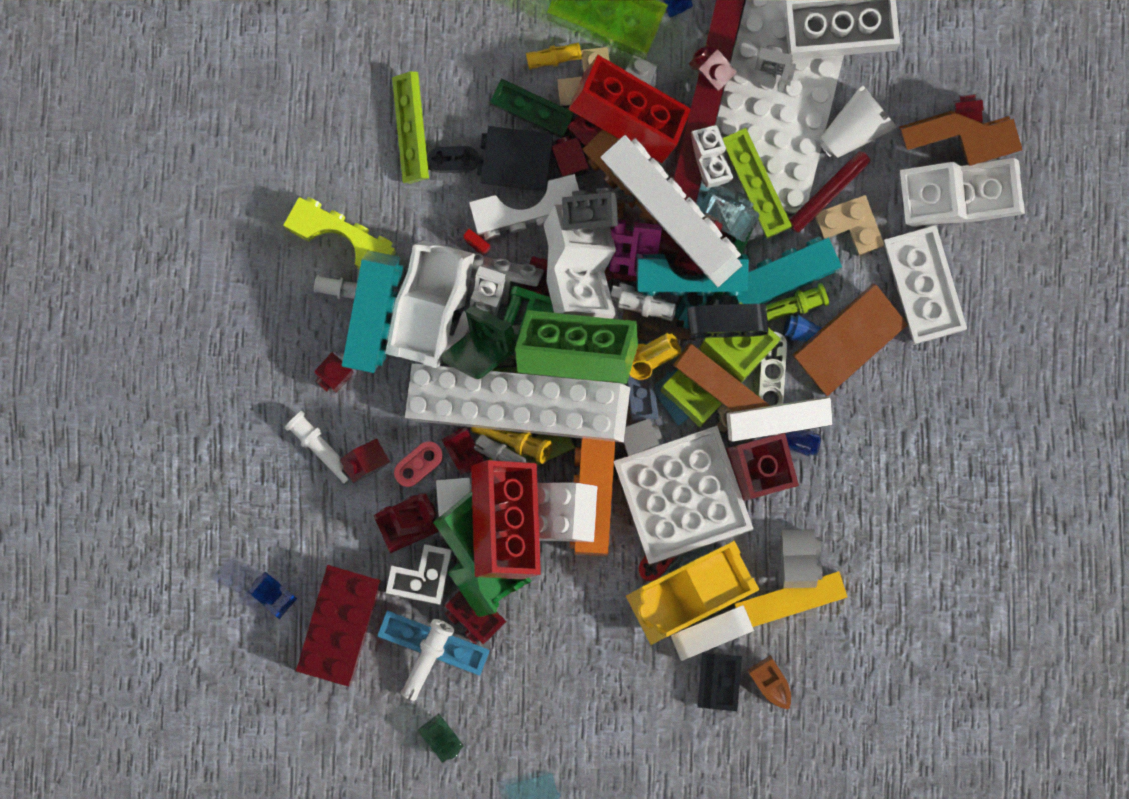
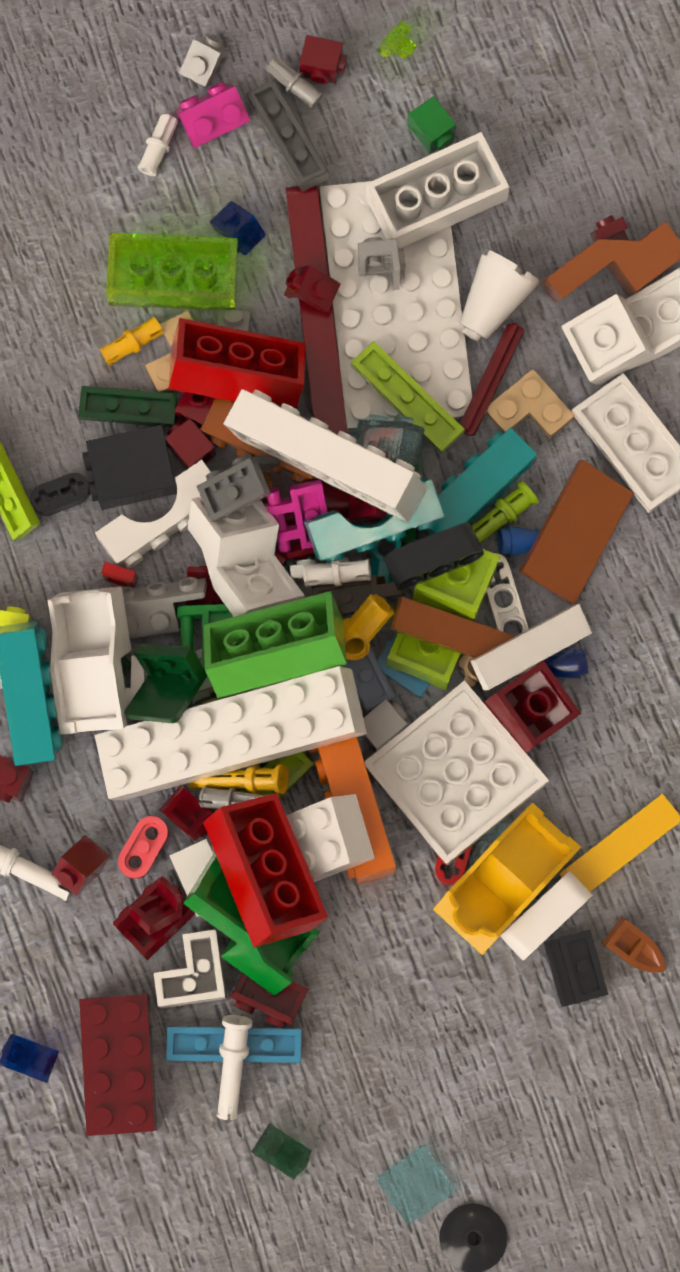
camera: 15 degrees left, 5 degrees down
white slope [470,266,506,317] -> none
white slope [691,125,733,188] -> none
light grey brick [780,529,822,588] -> none

